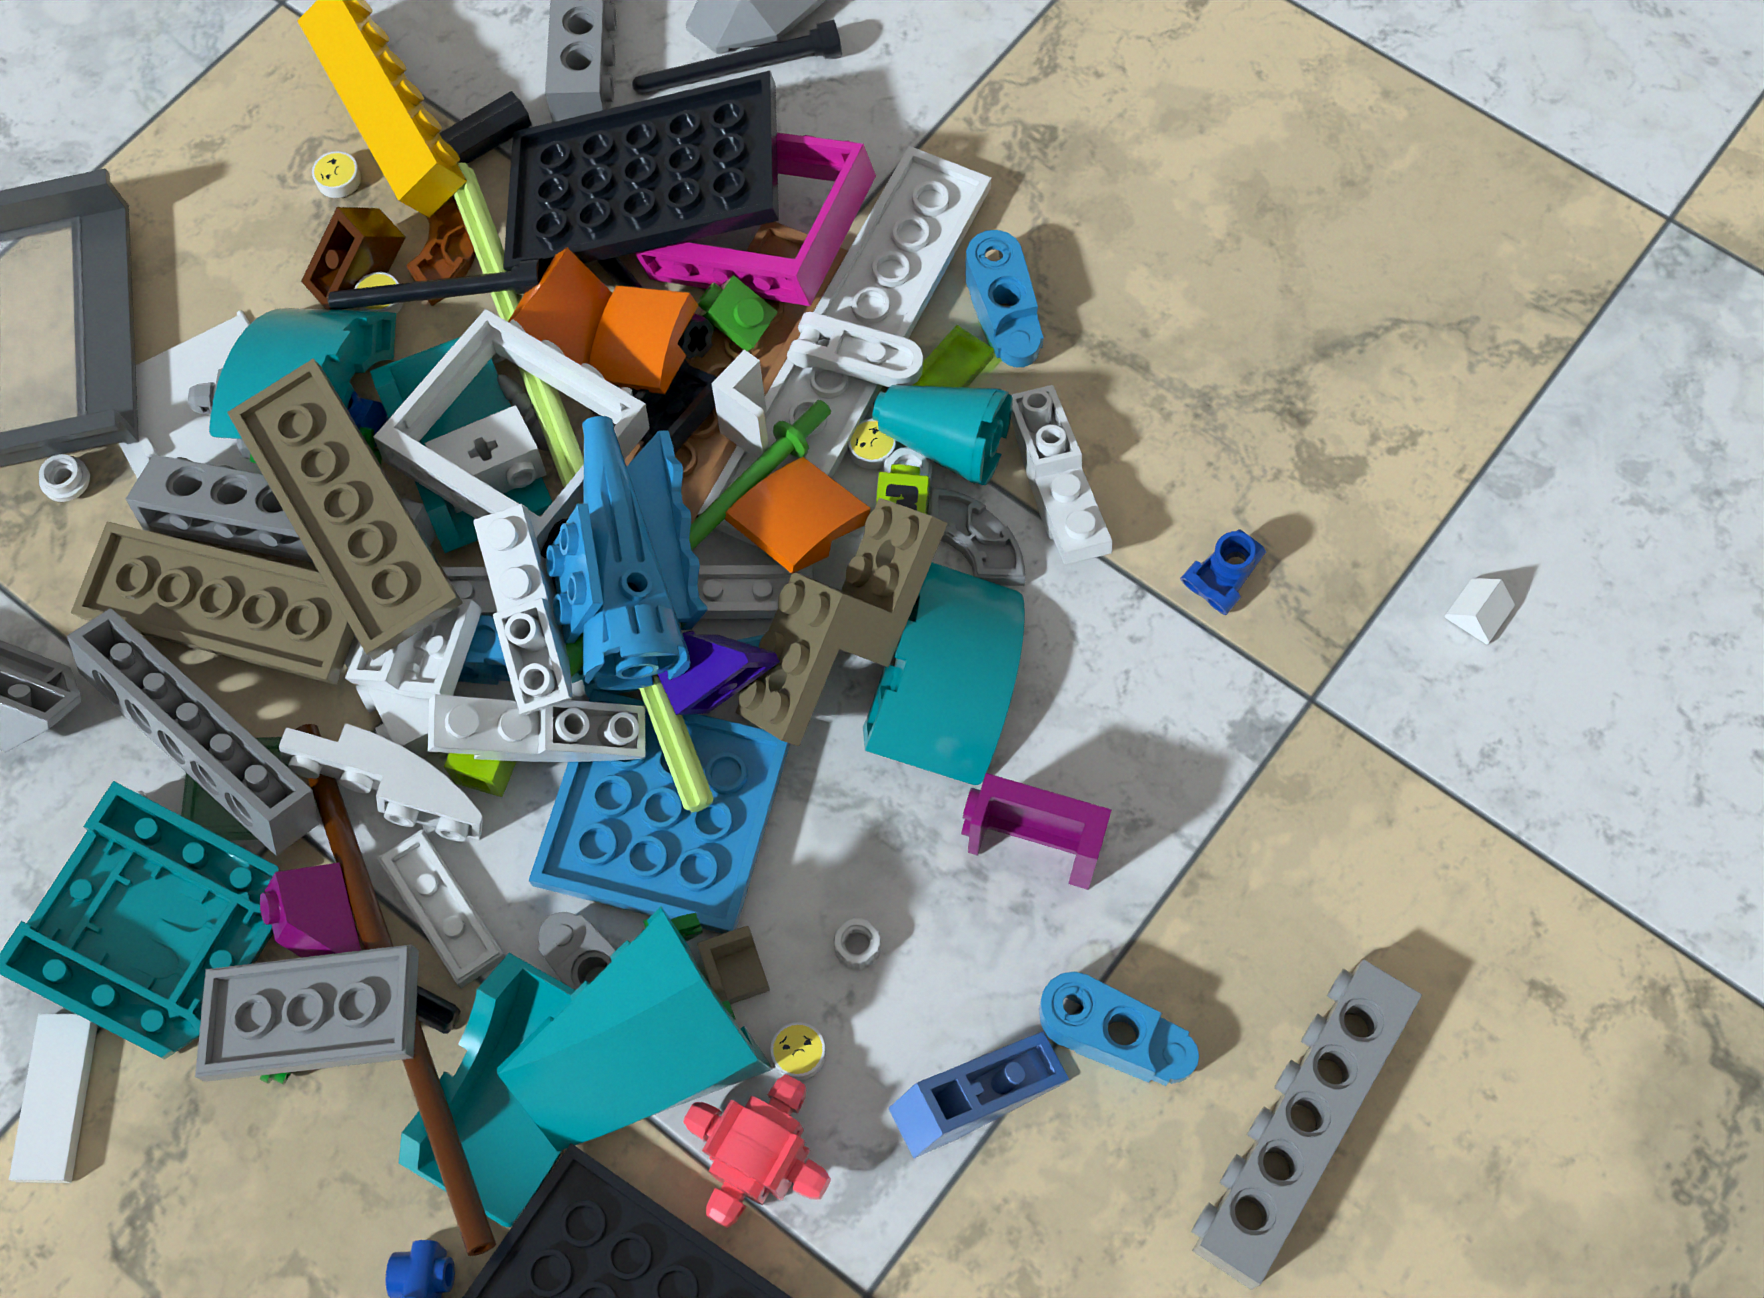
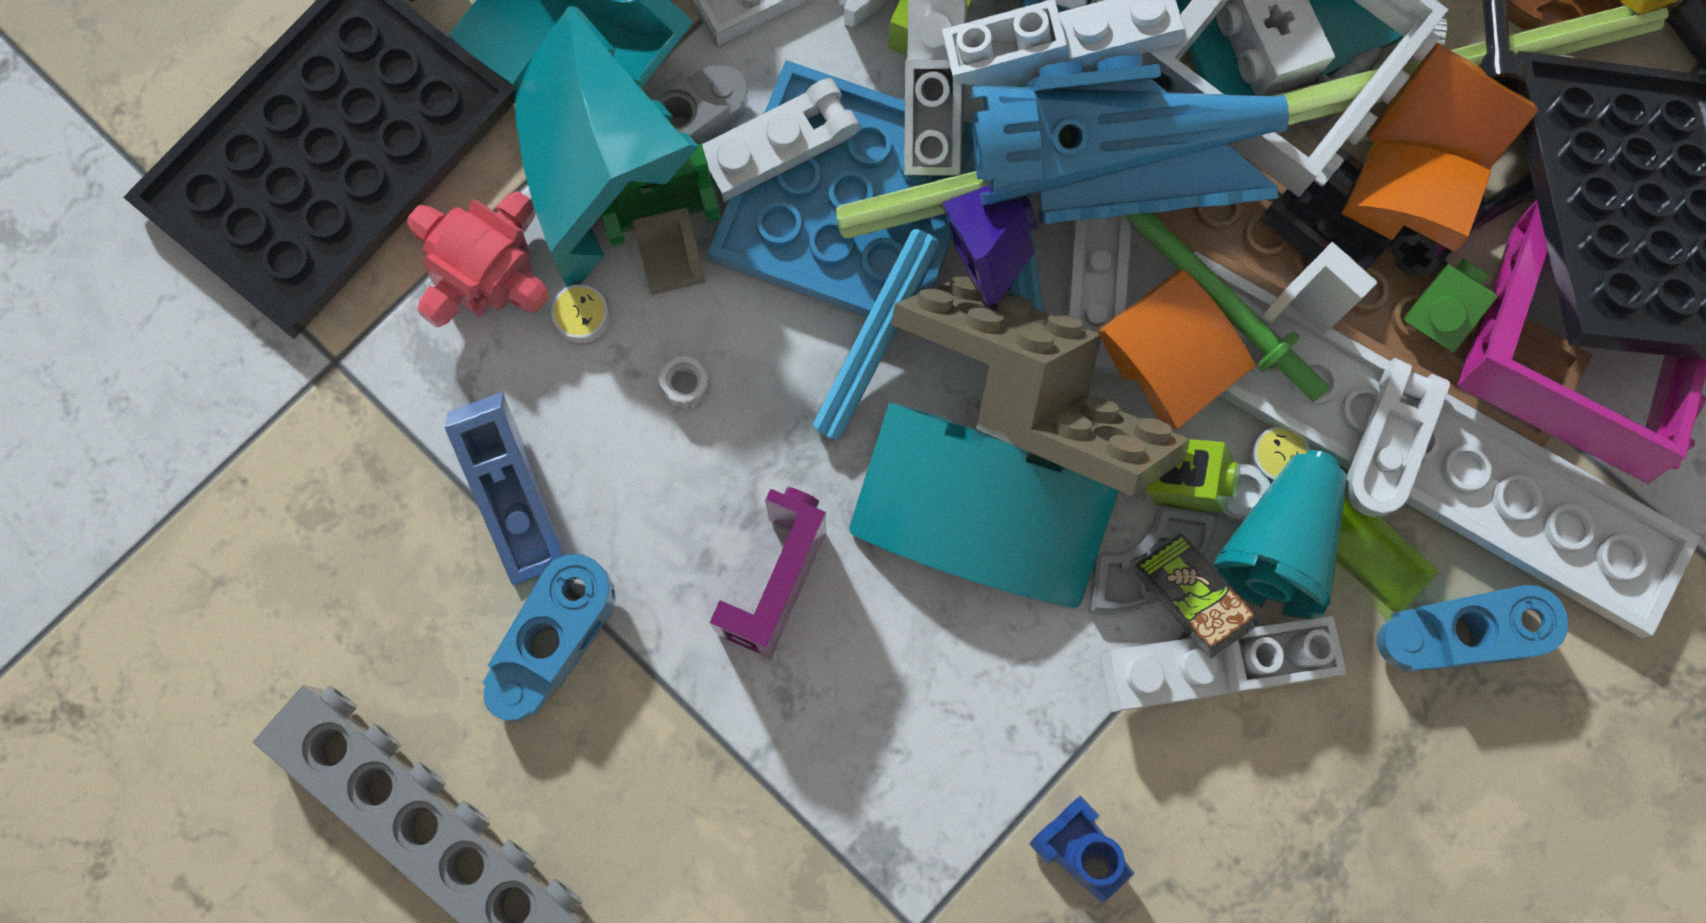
camera: 90 degrees right, 10 degrees up
none -> white plate [702,78,861,202]
none -> medium azure axle [813,229,939,440]
none -> tile [1135,533,1259,659]

